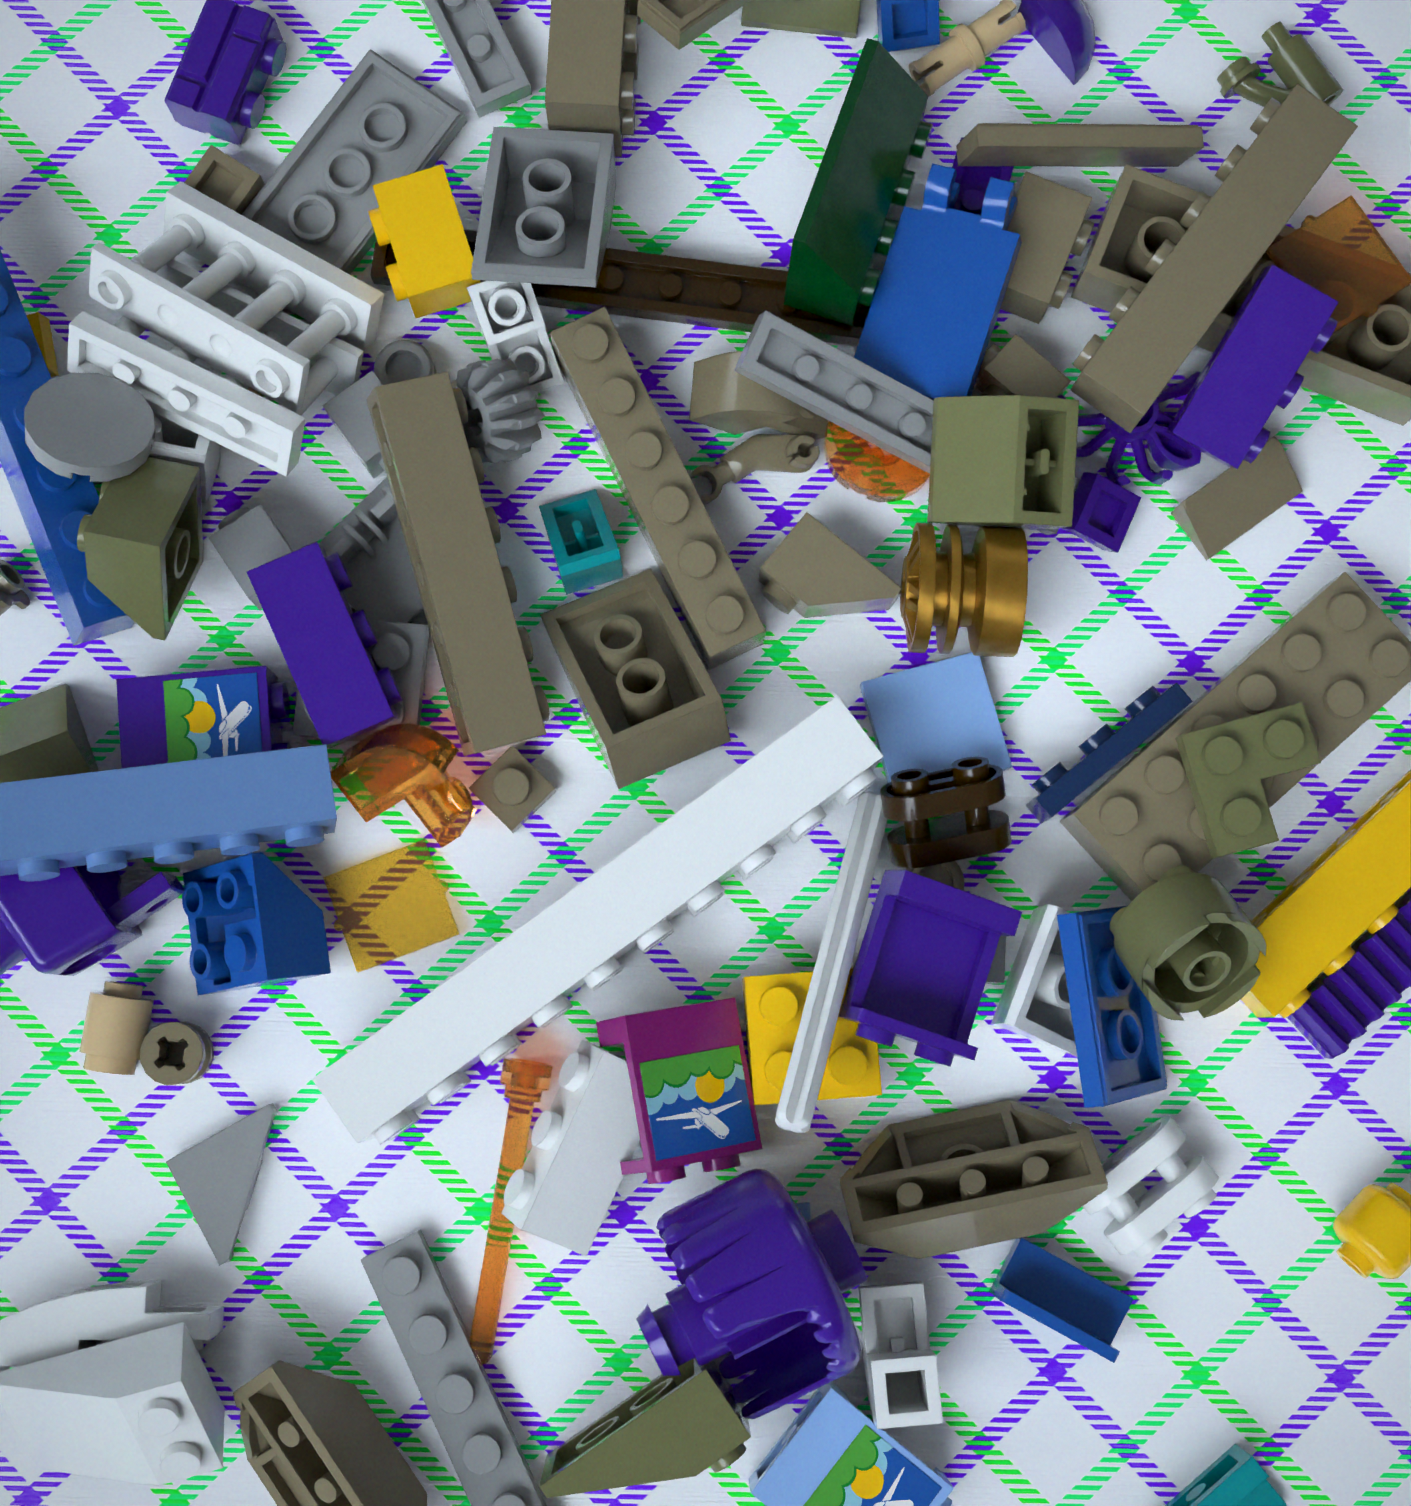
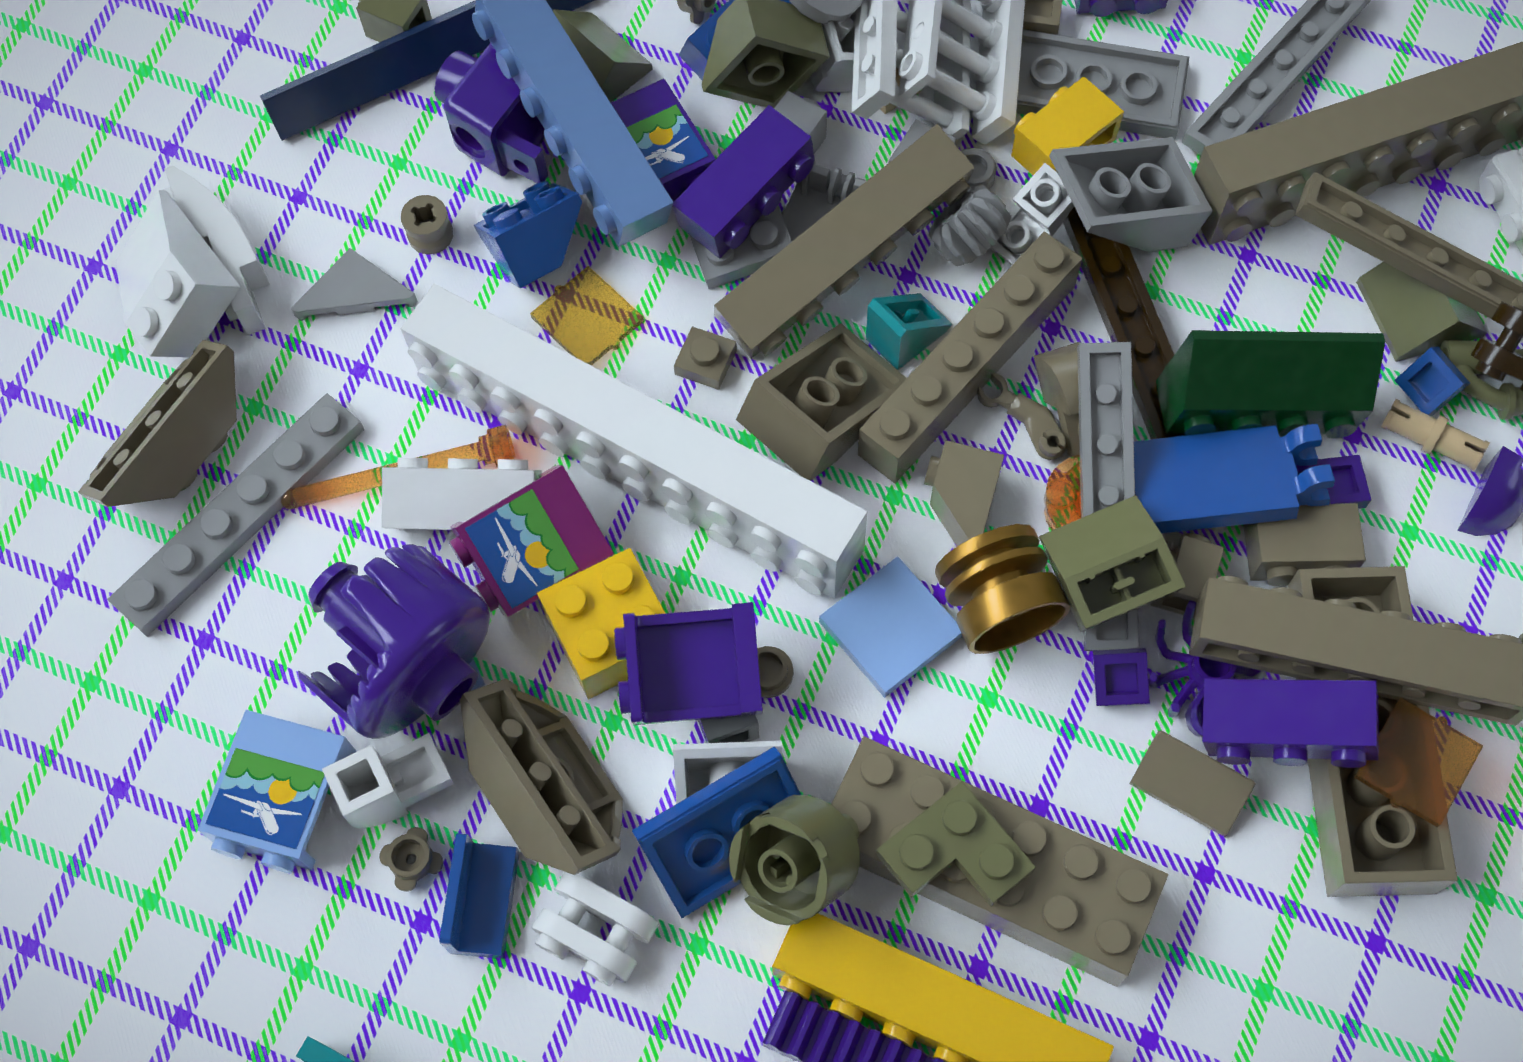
camera: 75 degrees right, 15 degrees down
tan brick [79,981,154,1075] -> none
clear orange brick [330,723,477,847] -> none
olive slope [539,1358,751,1498] -> none
white axle [775,791,888,1133] -> none
dark brown brick [880,757,1012,868] -> none
dark tan tile [956,123,1204,167] -> none
dark blue plate [1026,683,1193,824] -> none
none -> dark tan plate [379,827,443,892]

